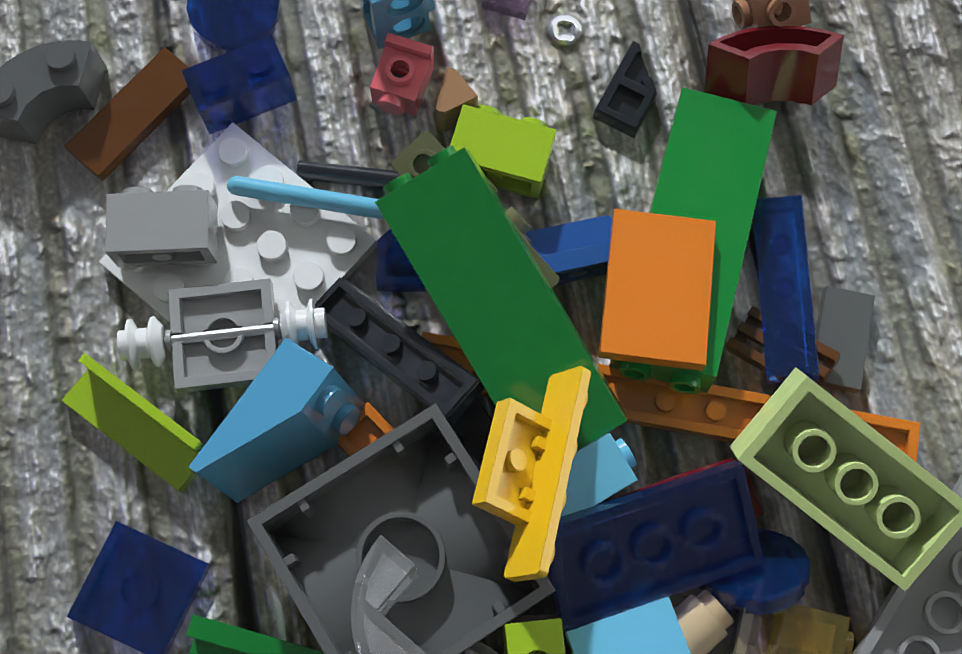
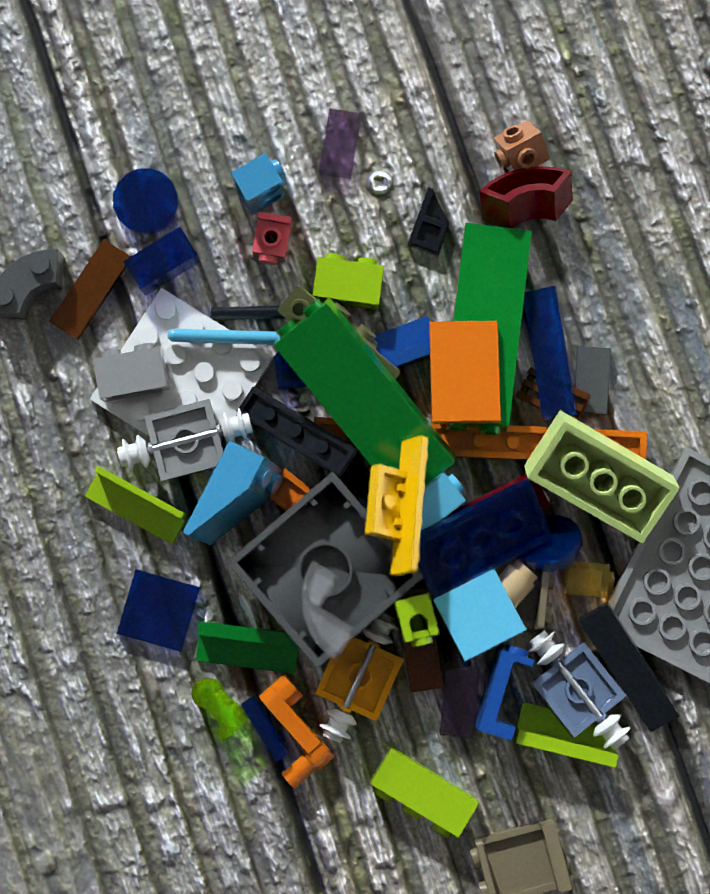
camera: 10 degrees left, 10 degrees up
medium nougat slope [436,67,478,132] -> none

